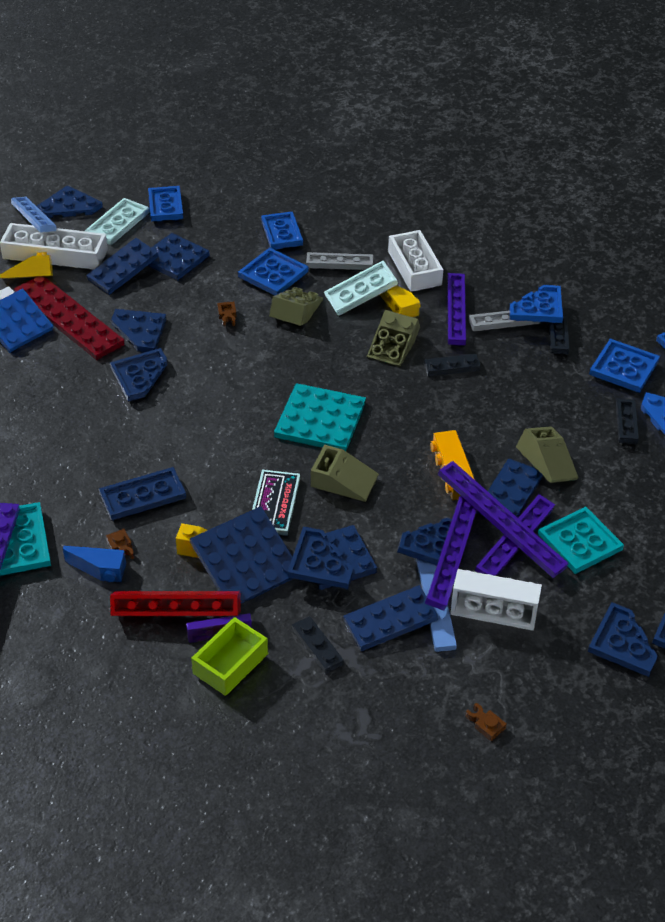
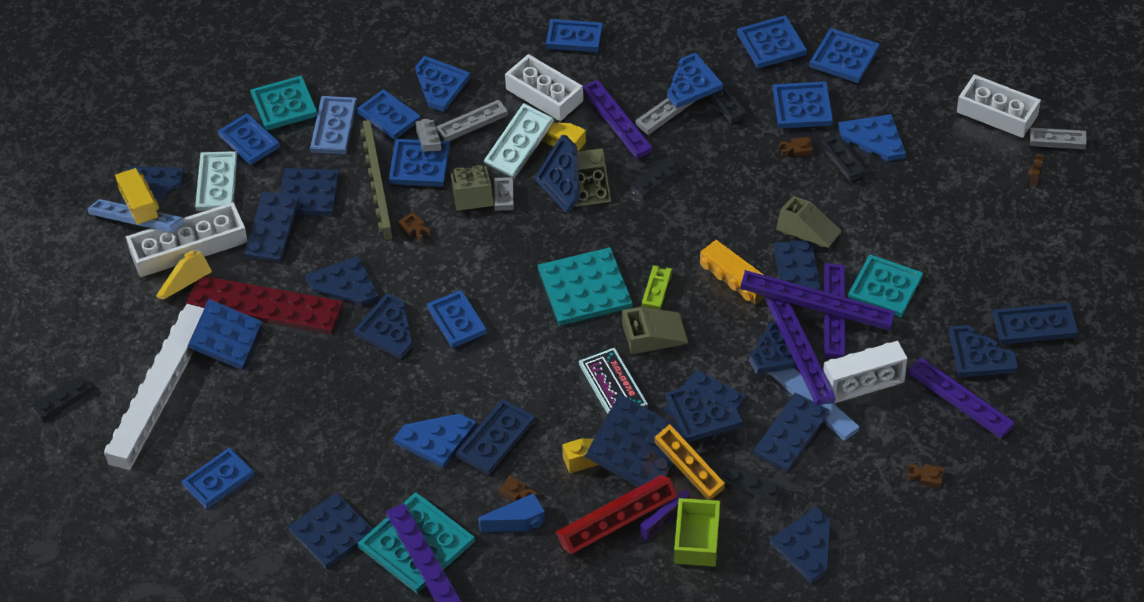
camera: 30 degrees left, 5 degrees up
none -> yellow brick [115,168,159,225]
none -> teal plate [250,75,317,131]
none -> medium blue tile [310,96,357,155]
none -> olive plate [360,120,392,240]
none -> blue plate [393,414,476,468]
none -> blue plate [415,56,470,112]
none -> light grey plate [416,119,441,152]
none -> blue plate [427,290,487,348]
none -> light grey plate [494,177,514,211]
none -> dark blue plate [534,135,580,213]
none -> blue plate [546,19,603,52]
none -> lime plate [642,265,672,310]
none -> light orange brick [655,424,725,500]
none -> blue plate [737,15,807,69]
none -> dark blue plate [770,507,830,584]
none -> reddish brown plate [779,137,813,157]
none -> dark purple plate [908,358,1015,439]

